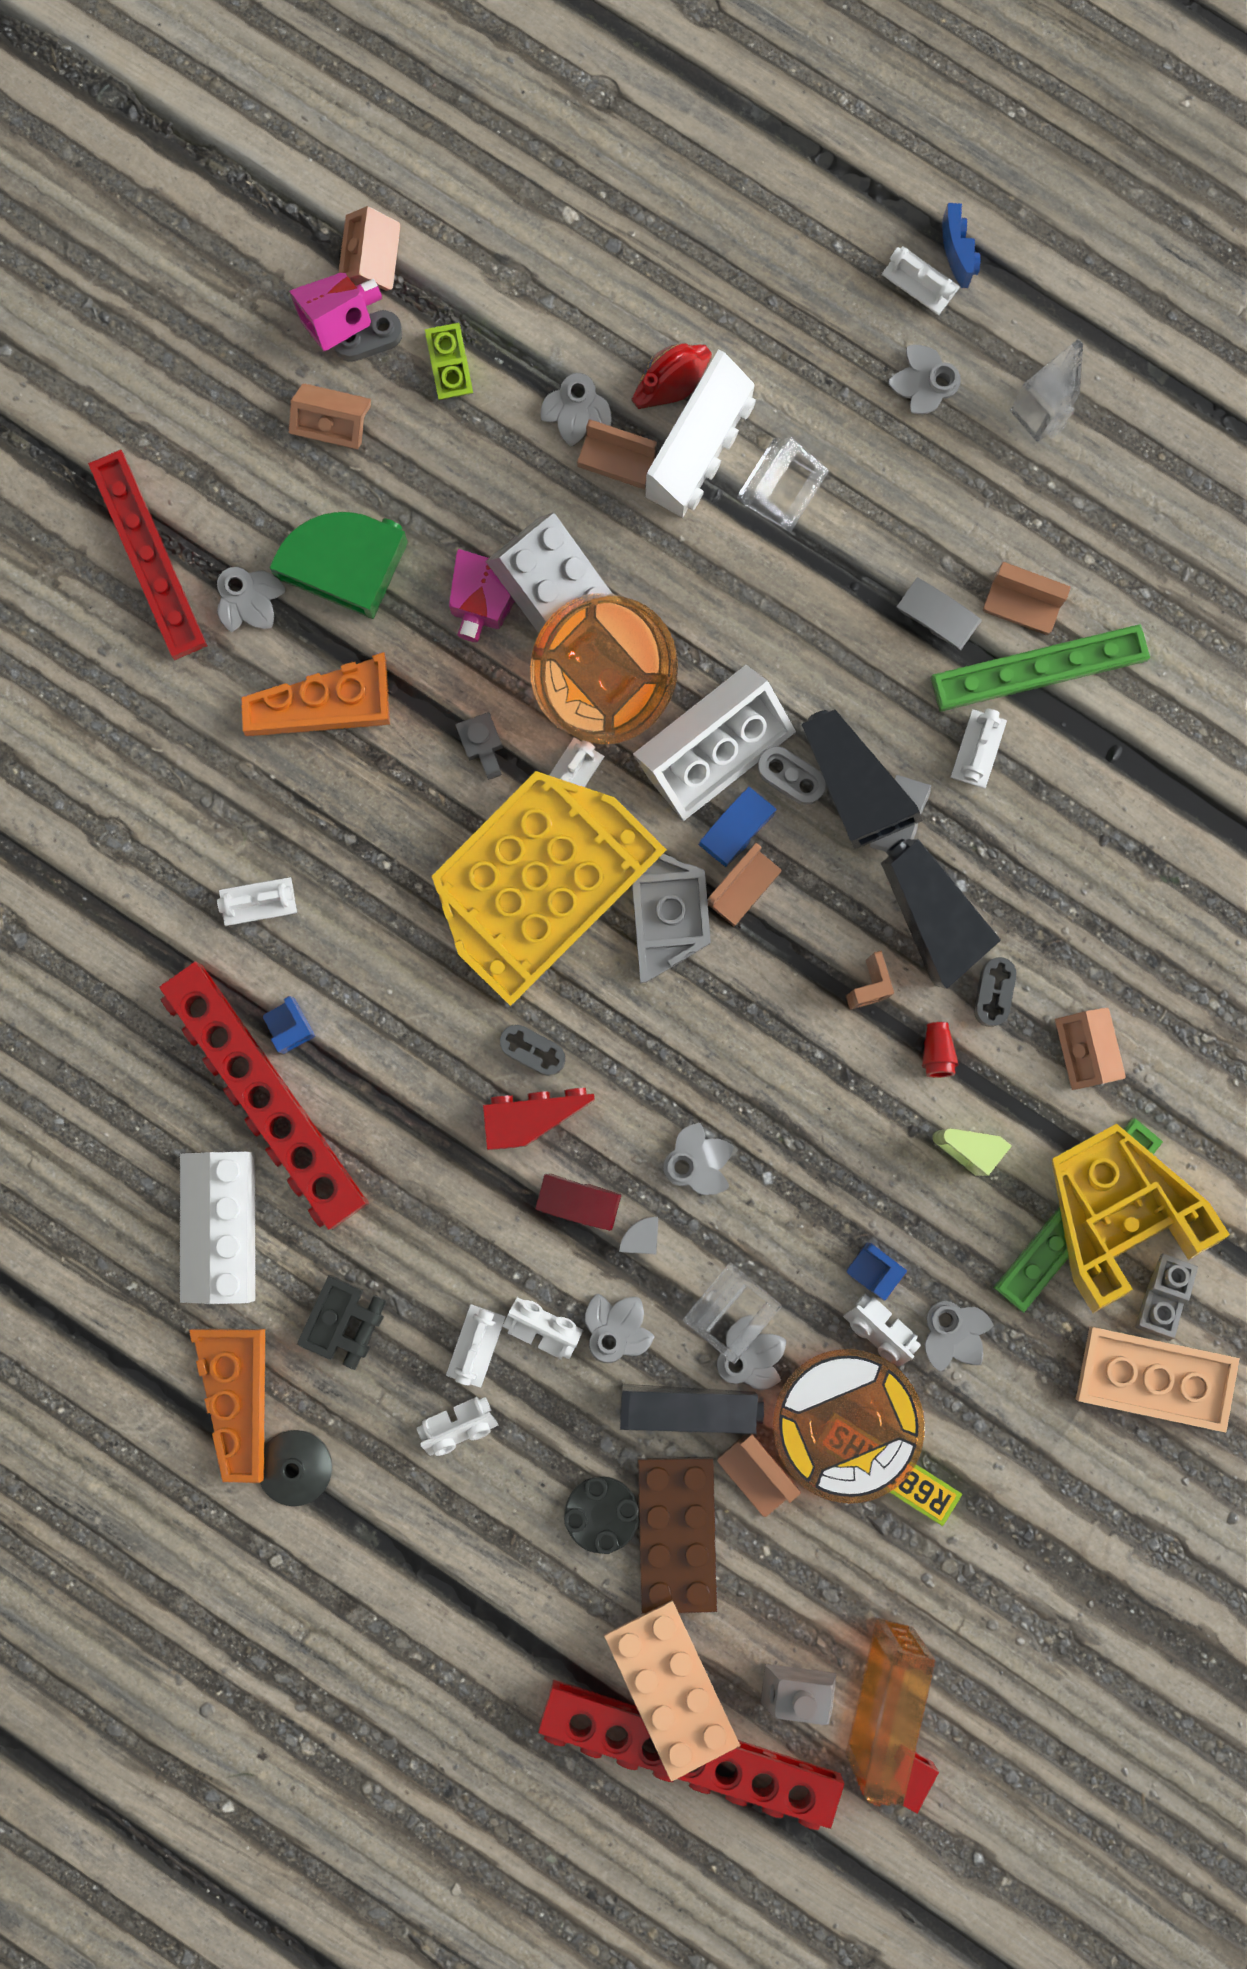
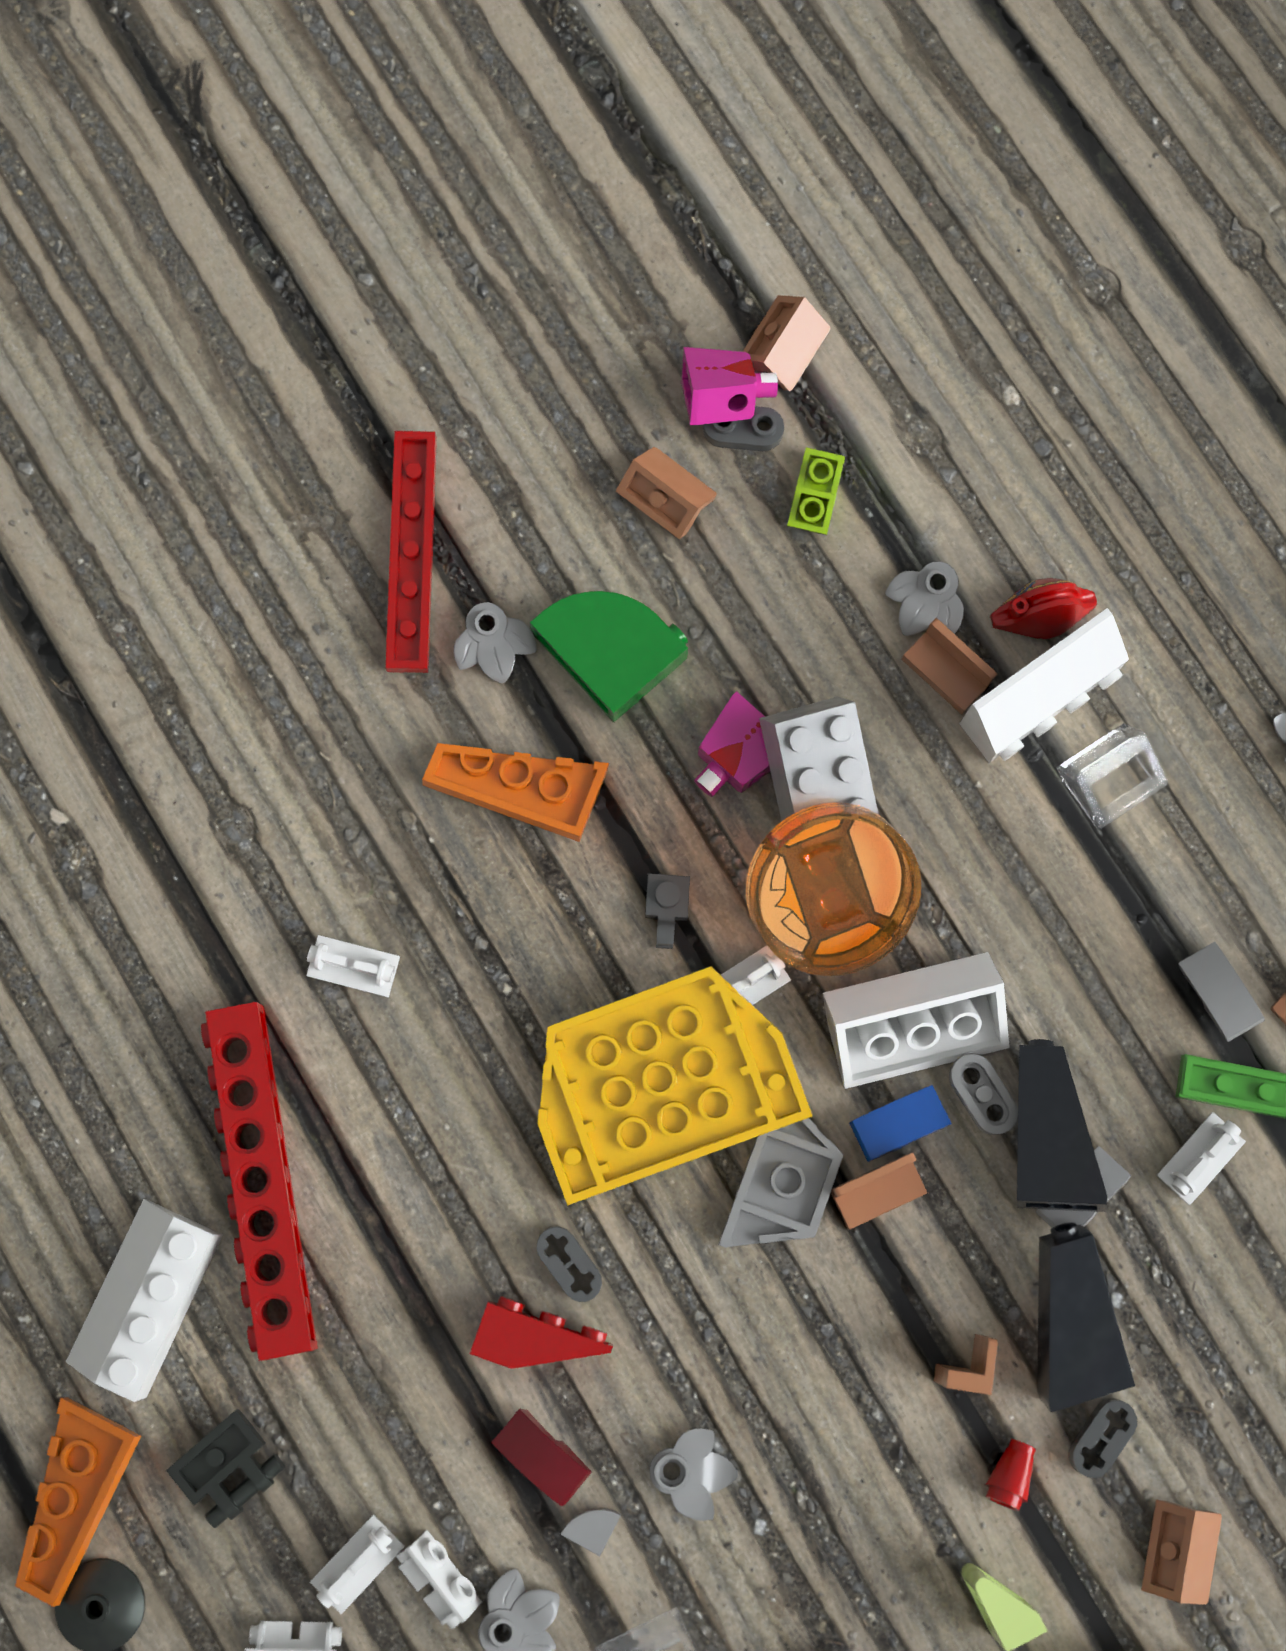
camera: 25 degrees right, 5 degrees down
blue panel [263,996,316,1054] -> none

